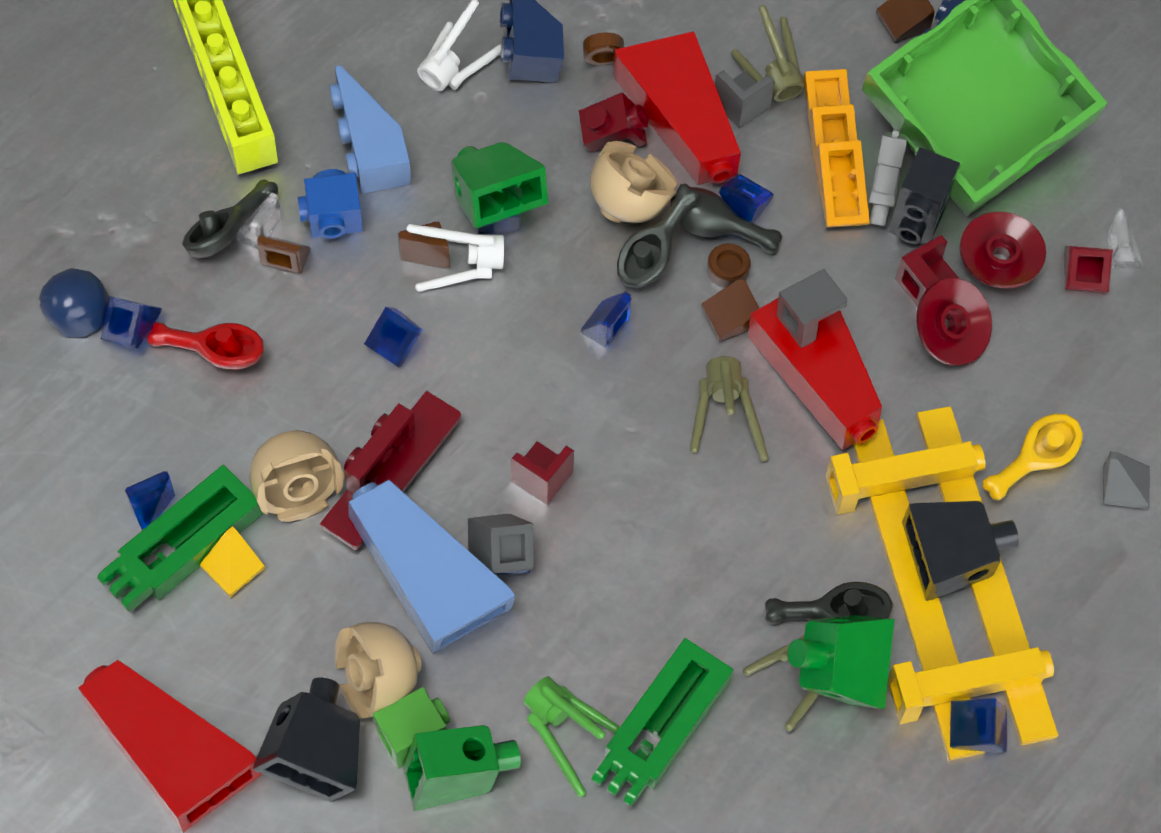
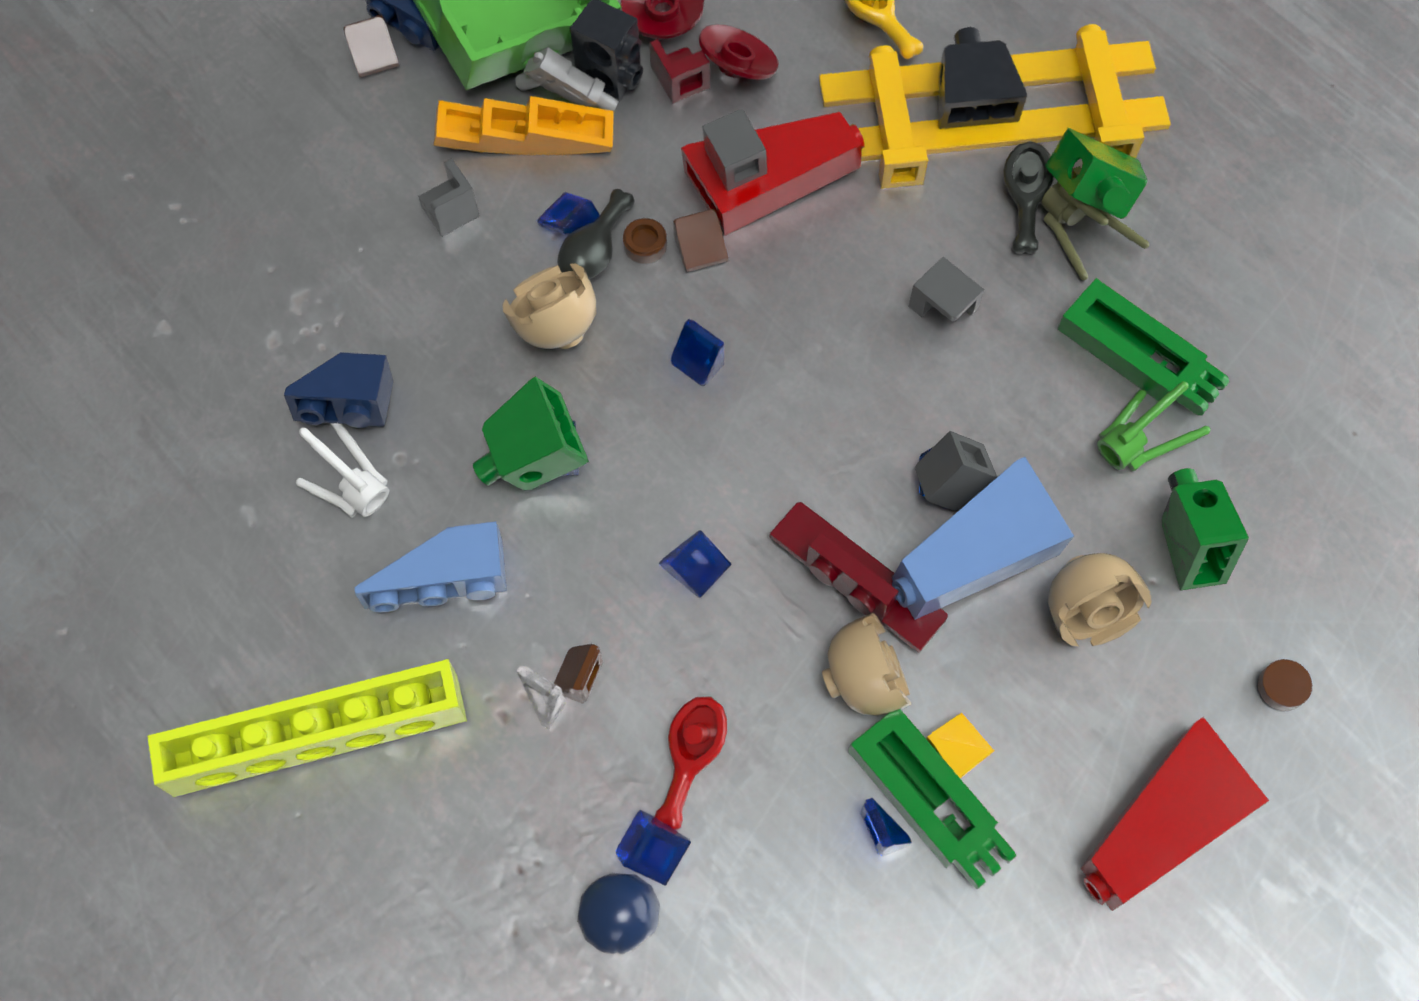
camera: 80 degrees left, 5 degrees up
pearl dark grey piece [182,179,278,258] -> none
black torso [253,677,360,802] -> none
blue brick [298,169,363,238] -> none
bright green brick [373,687,451,769] -> none
reddish brown slope [398,221,450,268] -> none
white plant [406,224,504,292] -> none
dark red panel [510,441,574,505] -> none
dark red bracket [579,92,648,152] -> none
reddish brown tile [583,32,624,66] -> none
red slope [613,31,741,185] -> none
pearl dark grey piece [617,183,701,288] -> none
olive plant [690,356,768,462] -> none
olive plant [731,5,805,102] -> none
clear blue slope [950,698,1007,753] -> none
none -> dark grey panel [908,257,984,321]

